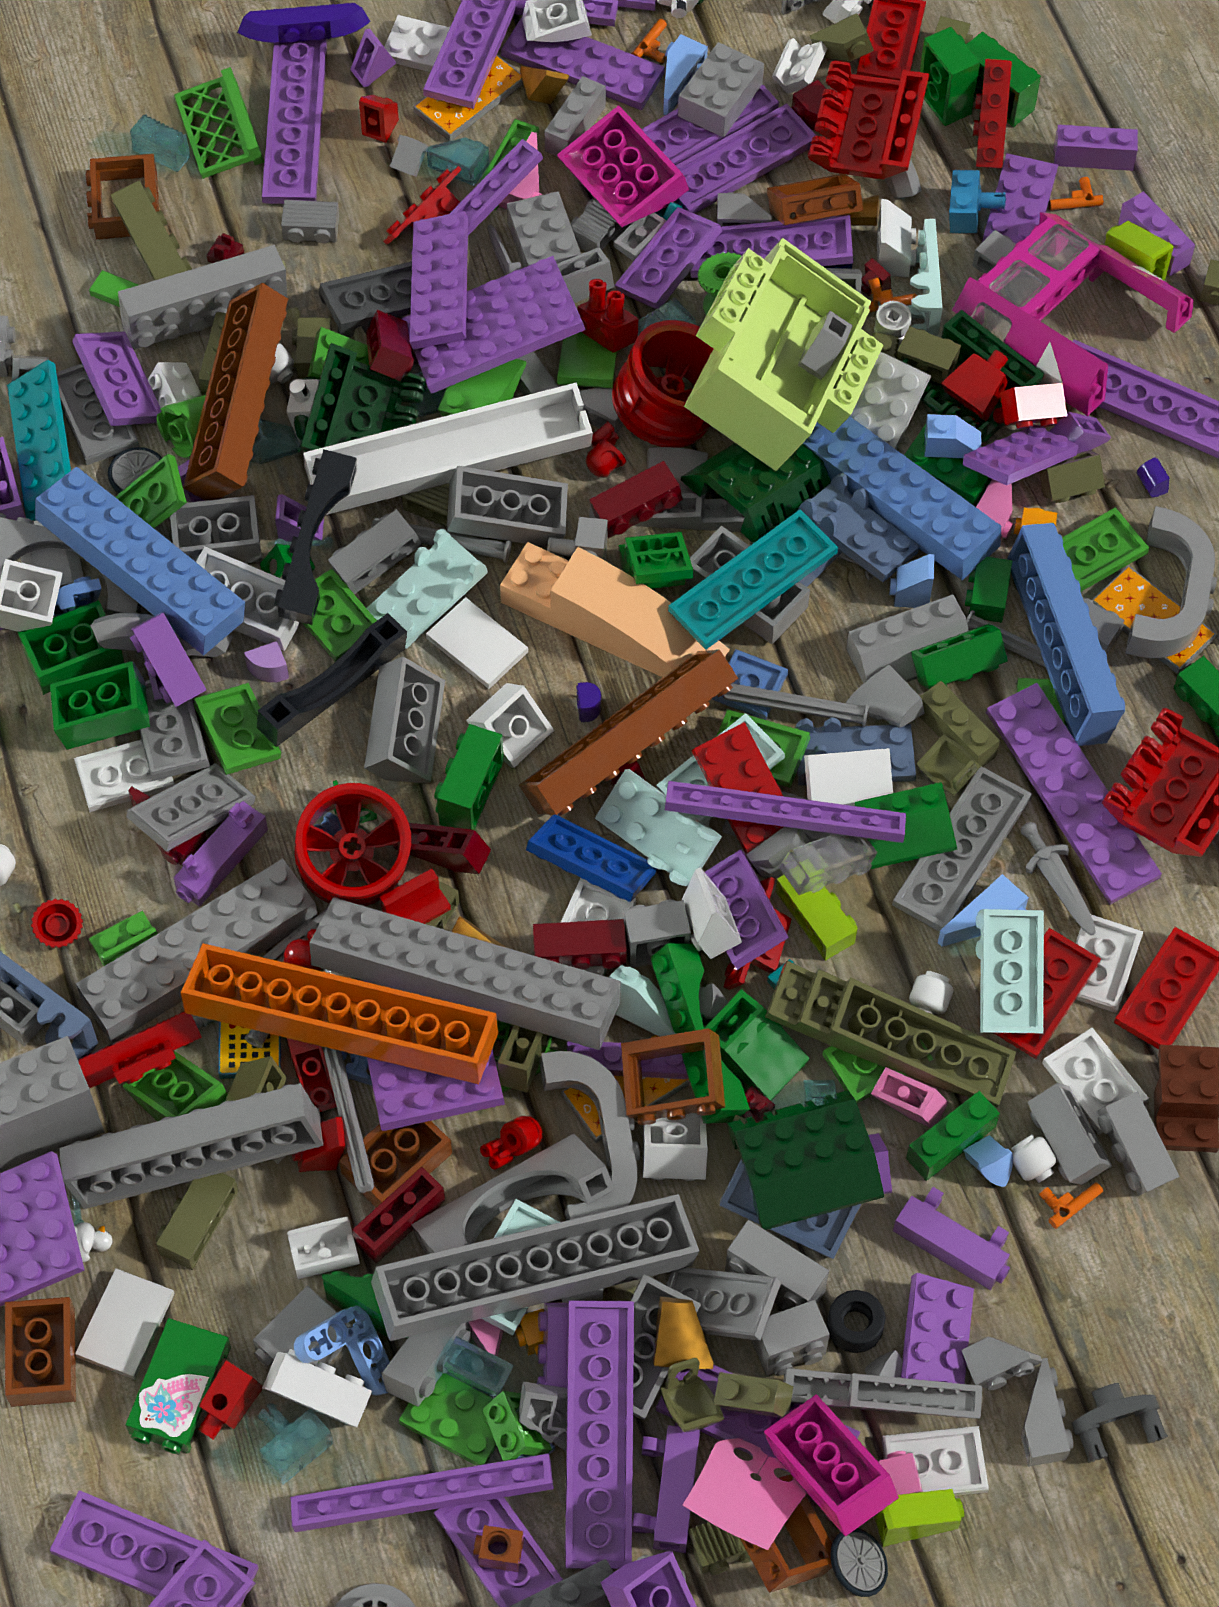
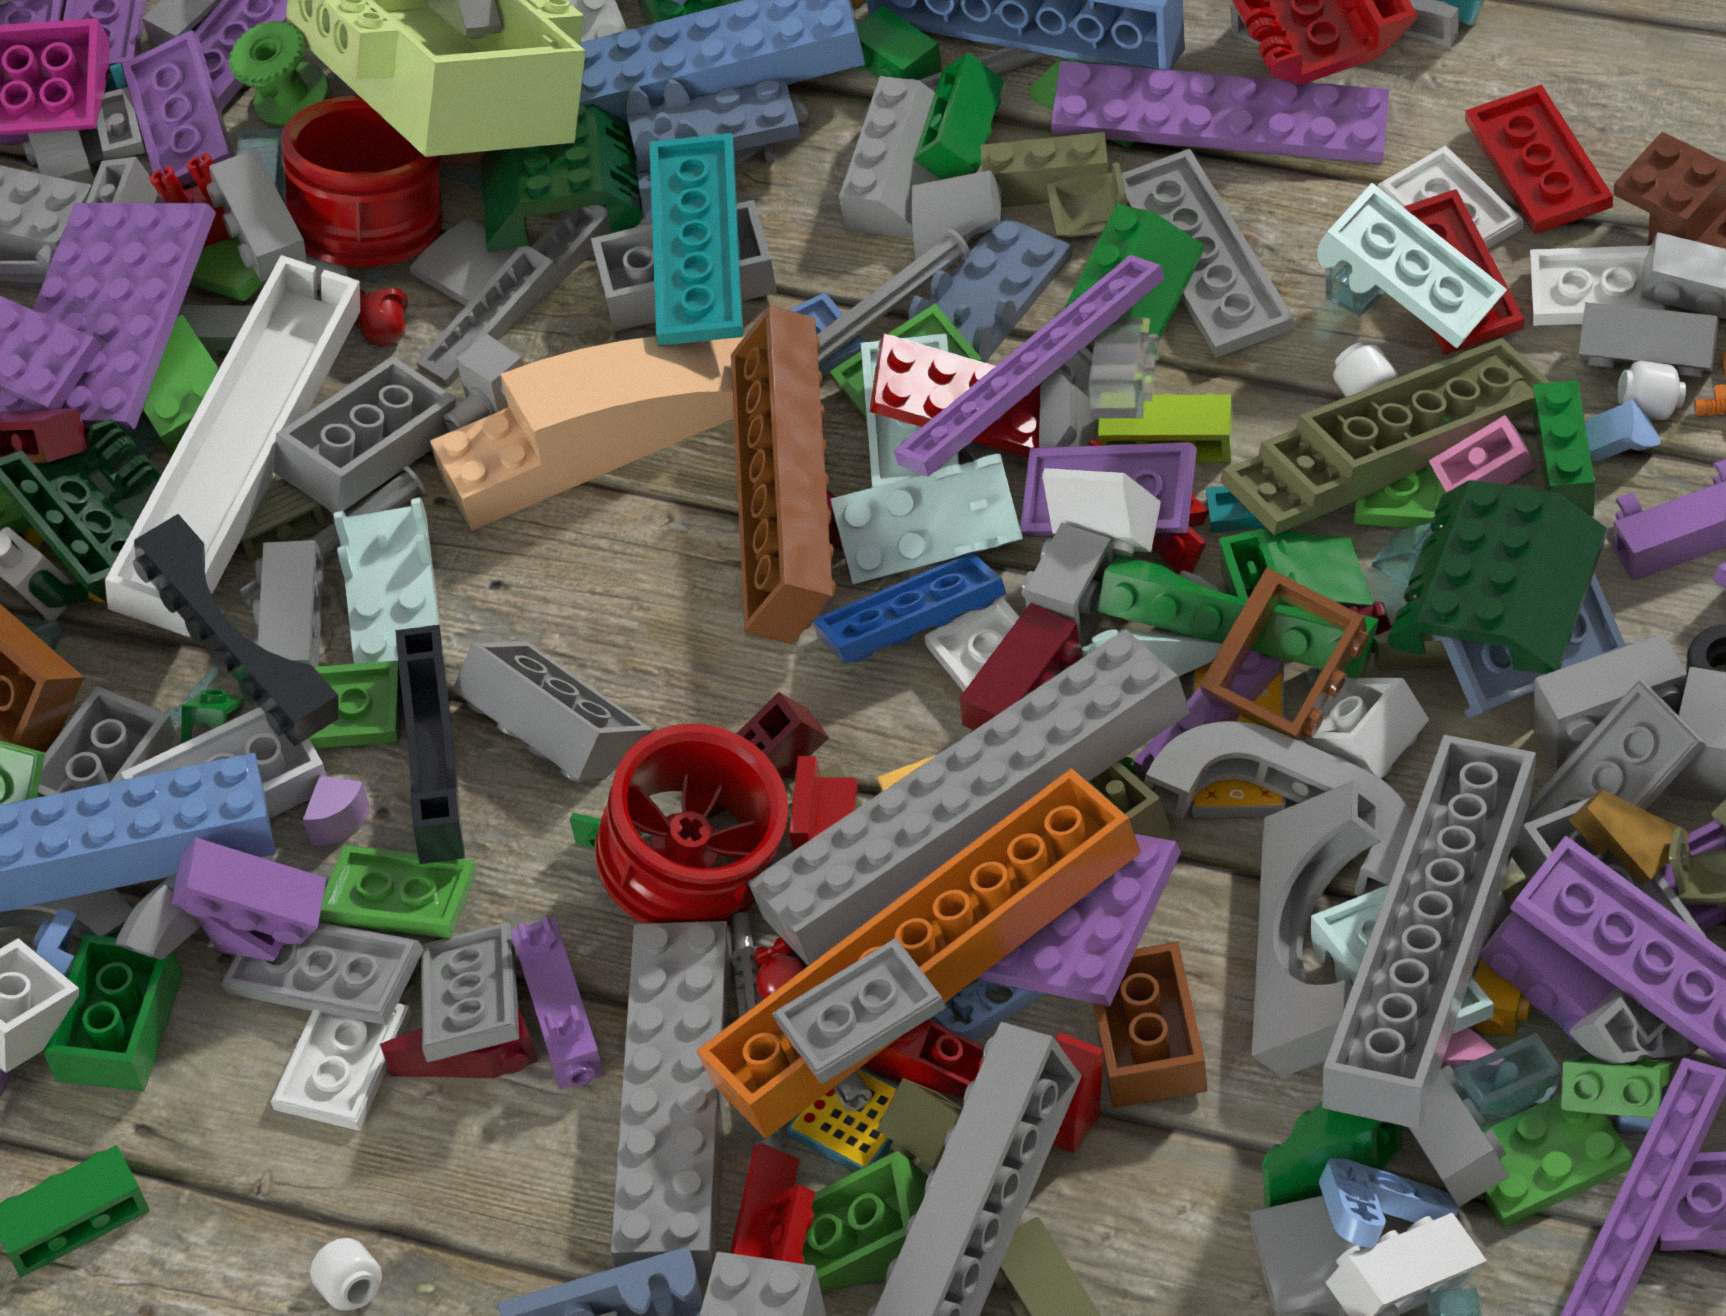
camera: 45 degrees left, 10 degrees down
red hat [31,898,83,949] -> none
green brick [50,661,150,750] -> none
bright green bracket [89,911,158,966] -> none
medium lavender slope [275,494,324,542] -> none
white bracket [287,1217,360,1279] -> none
light grey axle [323,1047,374,1193] -> none
dark red brick [352,1167,445,1264] -> none
white tile [426,597,528,689] -> none
green brick [434,724,504,830] -> none
white slope [466,683,554,768] -> none
red piece [480,1116,543,1170] -> none
dark purple brick [576,682,601,722] -> none
dark red brick [589,461,683,539] -> none
green bracket [618,532,693,589] -> none
white tile [804,748,893,806] -> none
light blue slope [889,554,934,608] -> none
light blue slope [937,874,1029,947] -> none
light grey sword [1021,822,1096,935] -> none
none -> light grey brick [207,149,307,282]
none -> light grey tile [772,938,946,1085]

